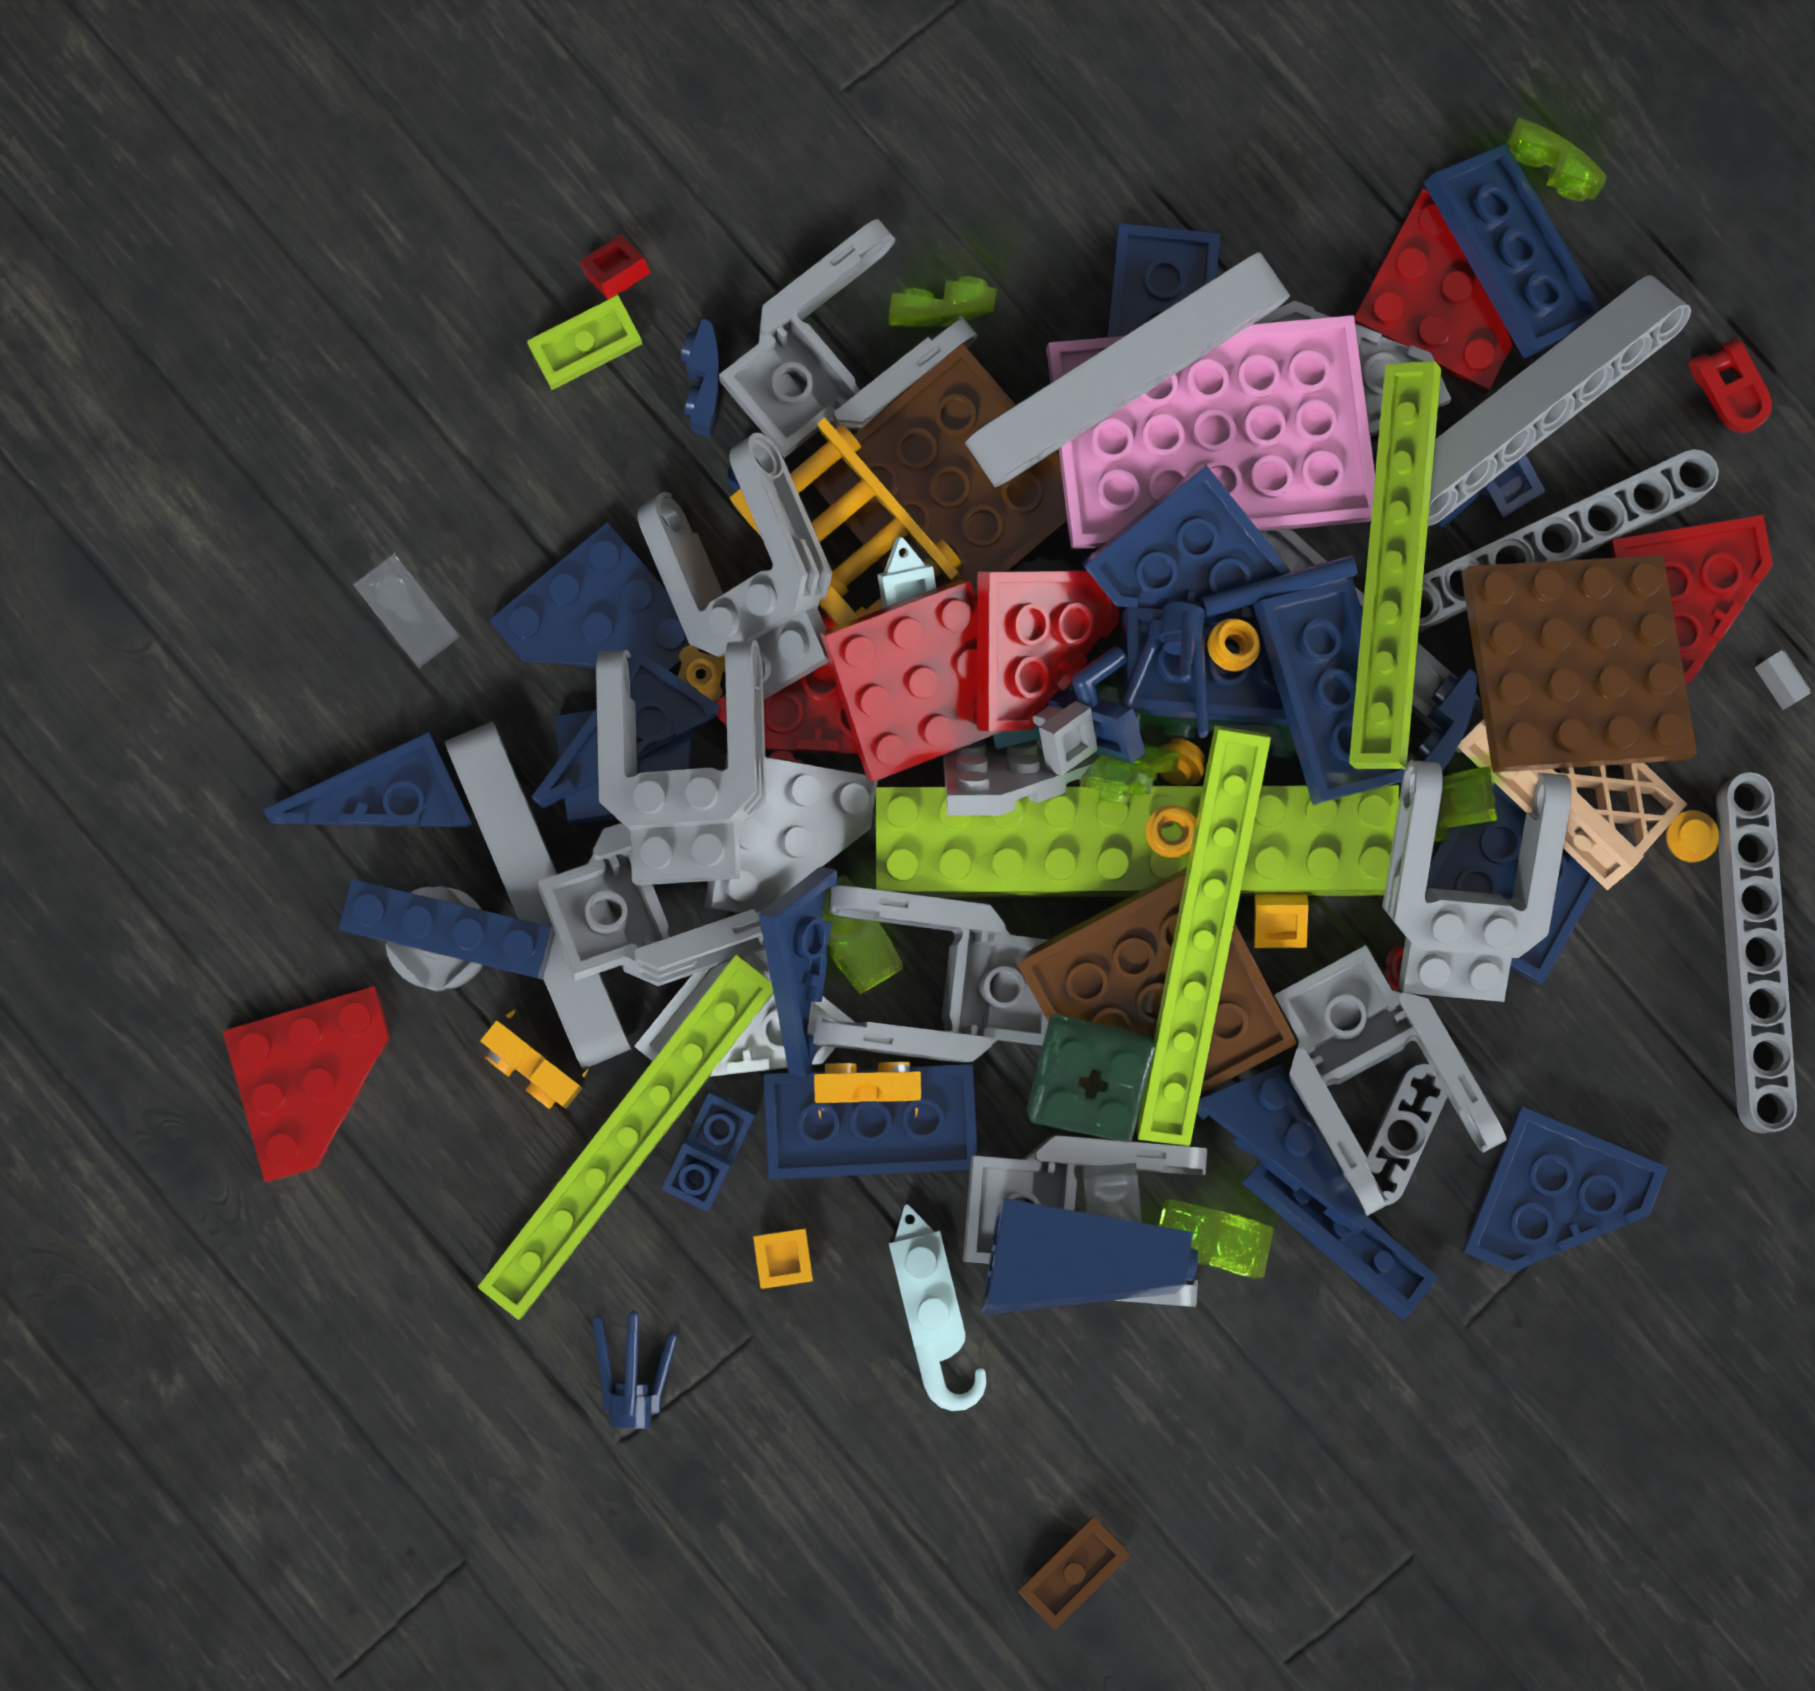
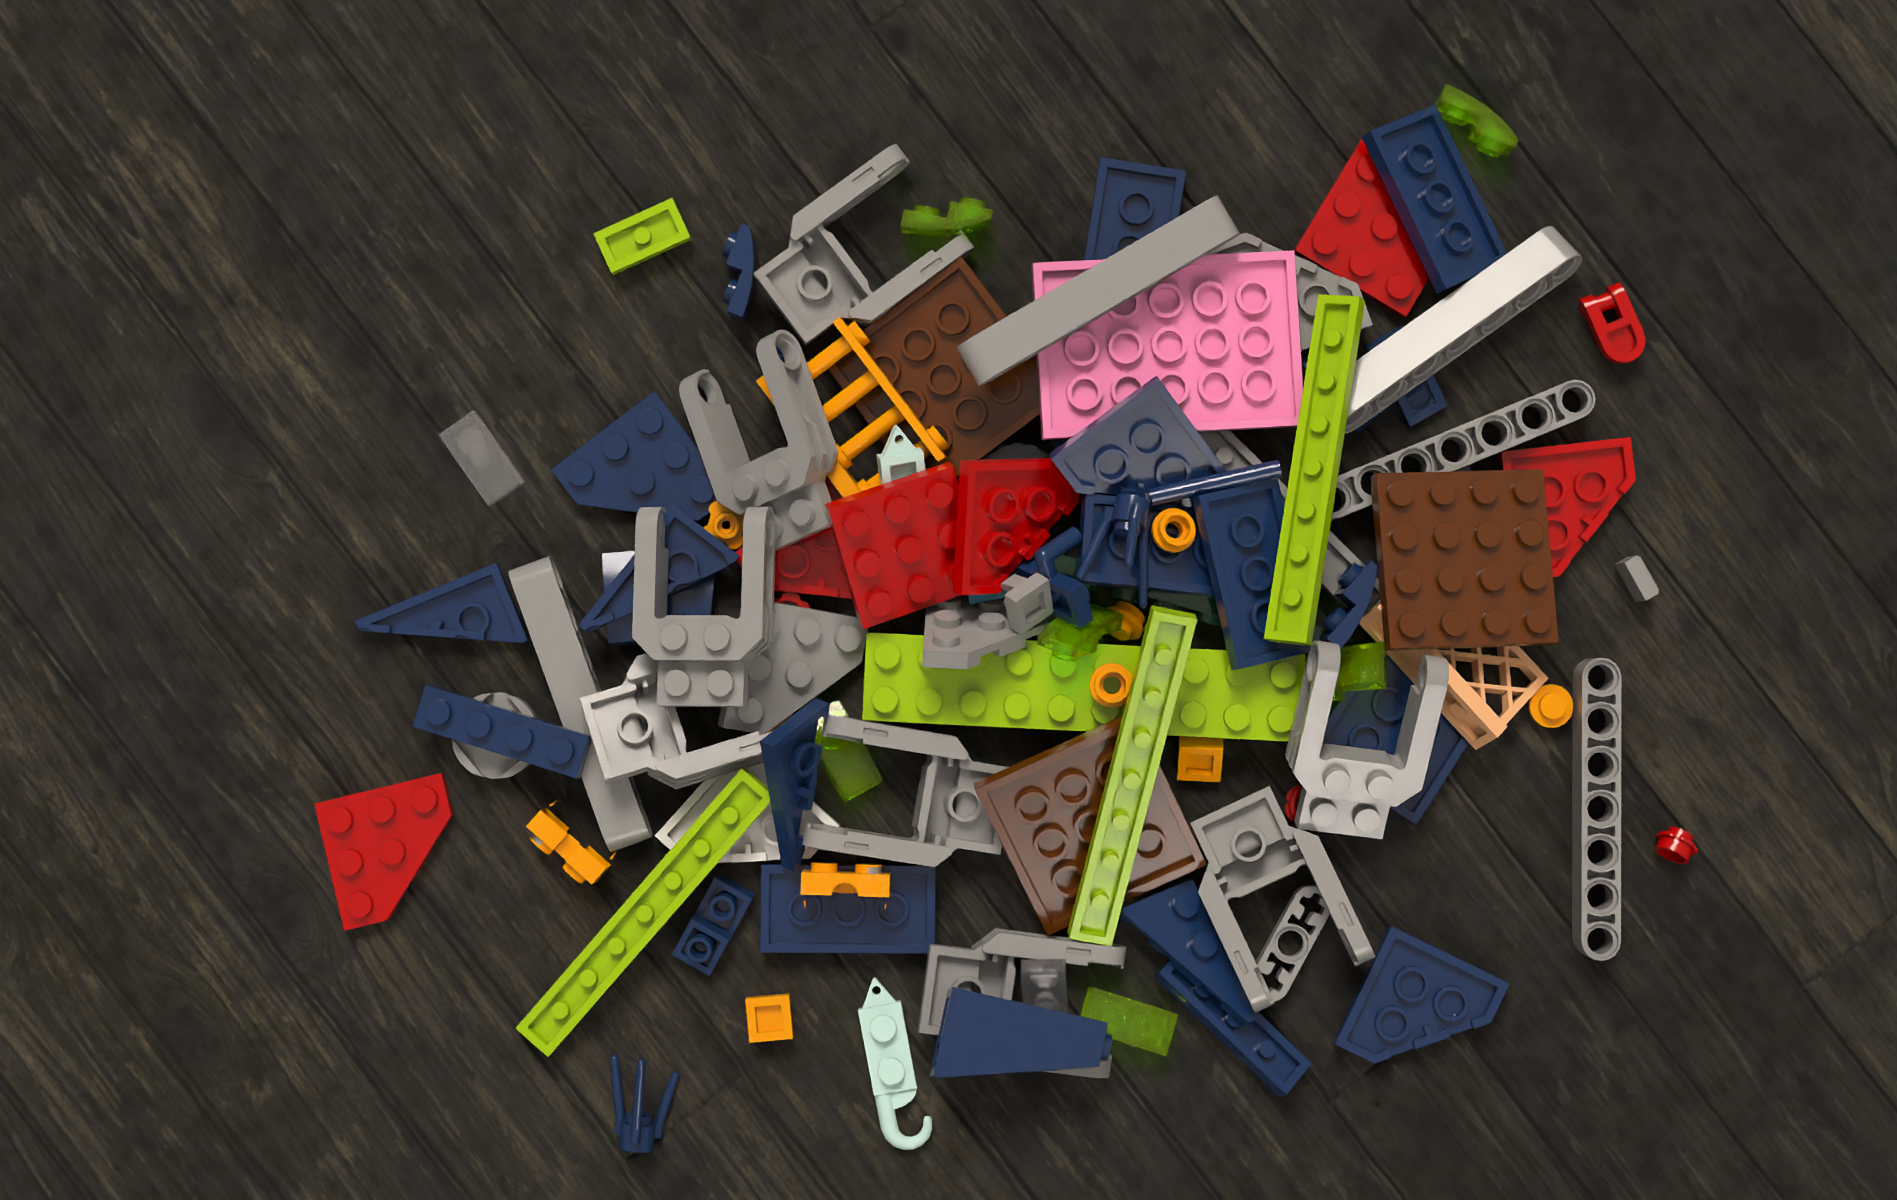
camera: 10 degrees right, 5 degrees up
red plate [579,235,651,299] -> none
clear green brick [1027,1015,1156,1142] -> none

